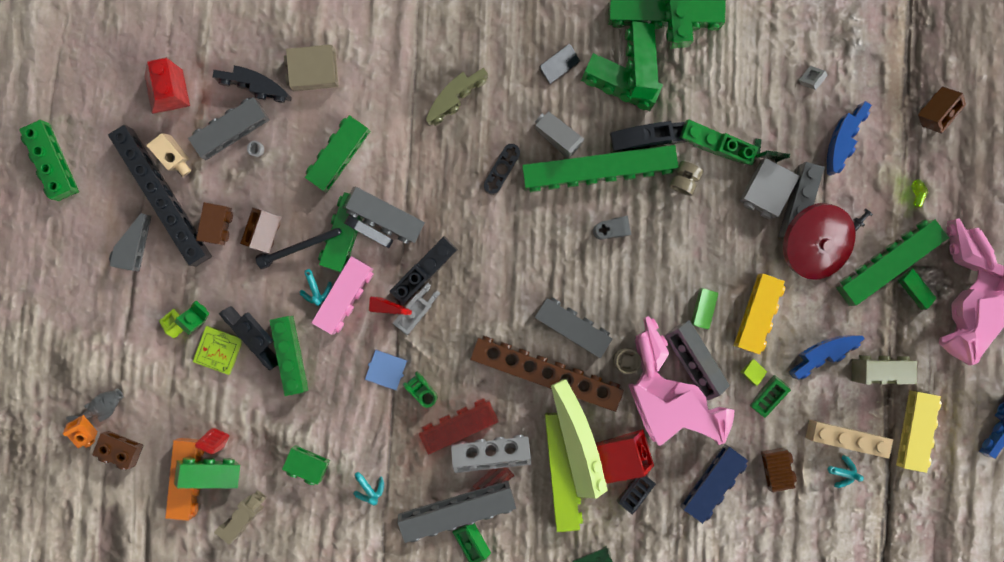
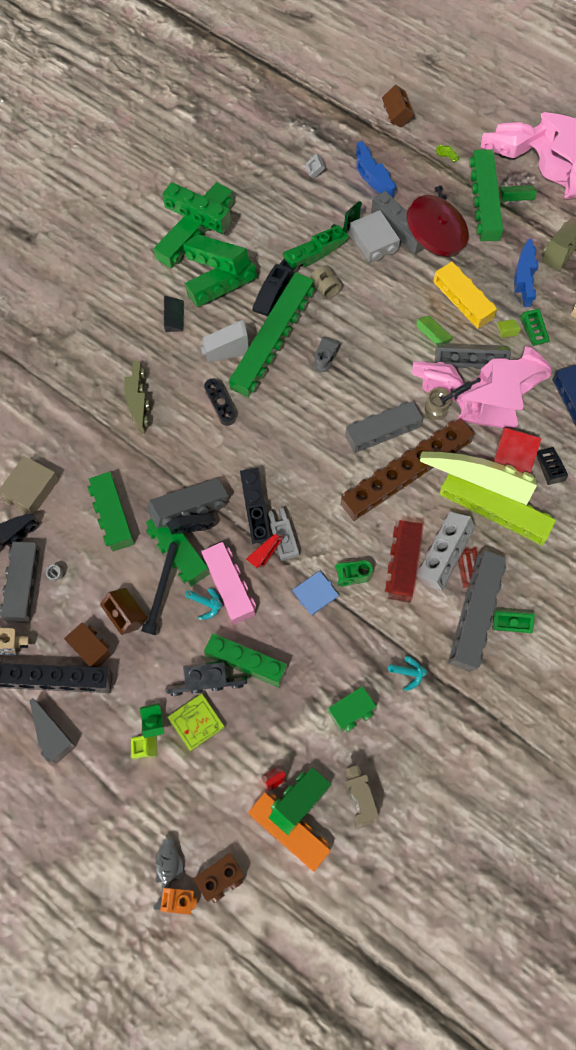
camera: 50 degrees left, 20 degrees down
none -> black piece [439,378,481,405]

